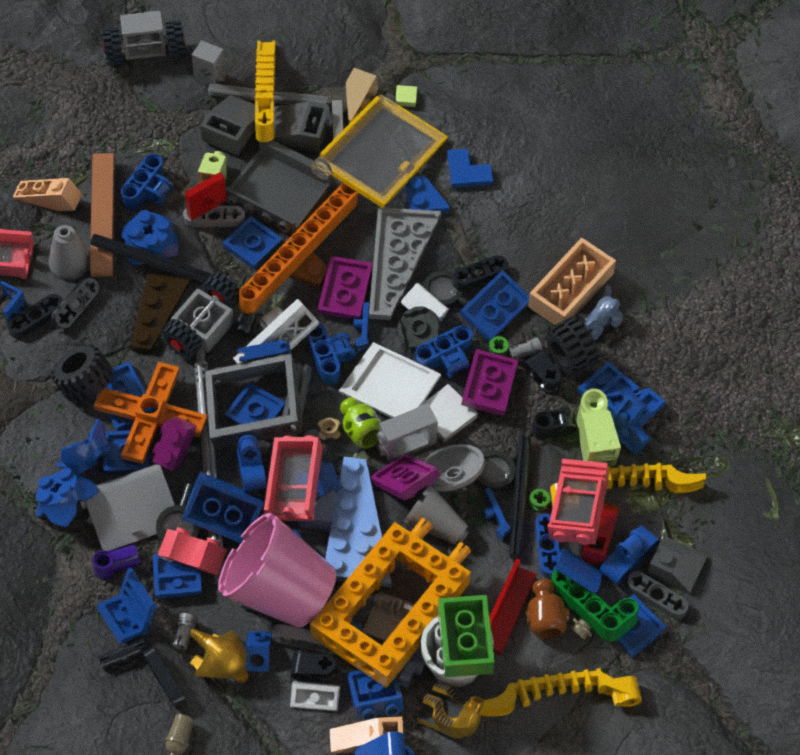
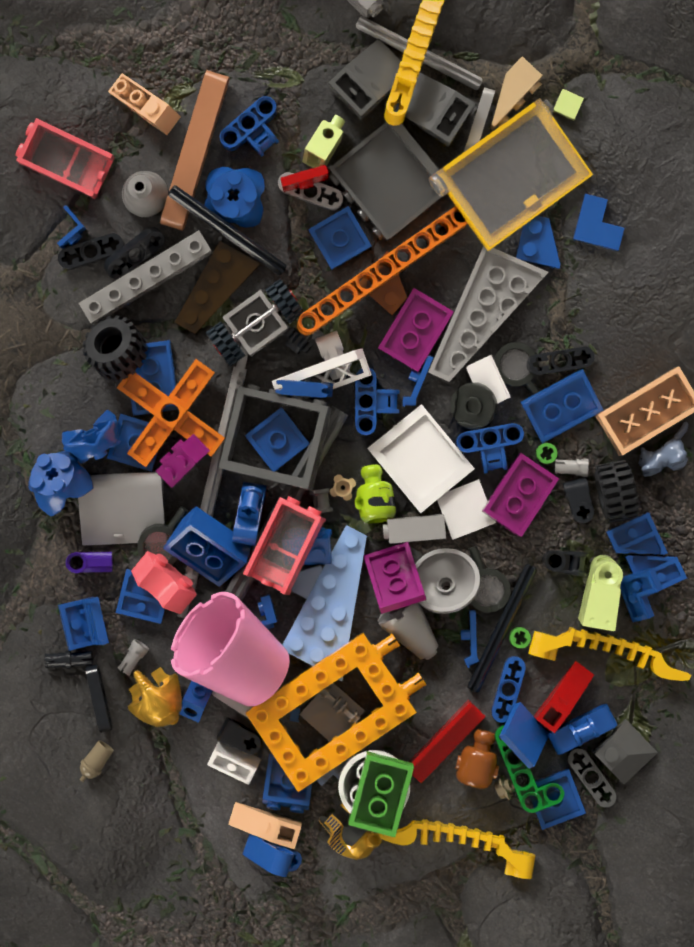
camera: 15 degrees right, 30 degrees up
coral door [548,459,609,545] -> none
none -> light grey brick [79,230,213,325]

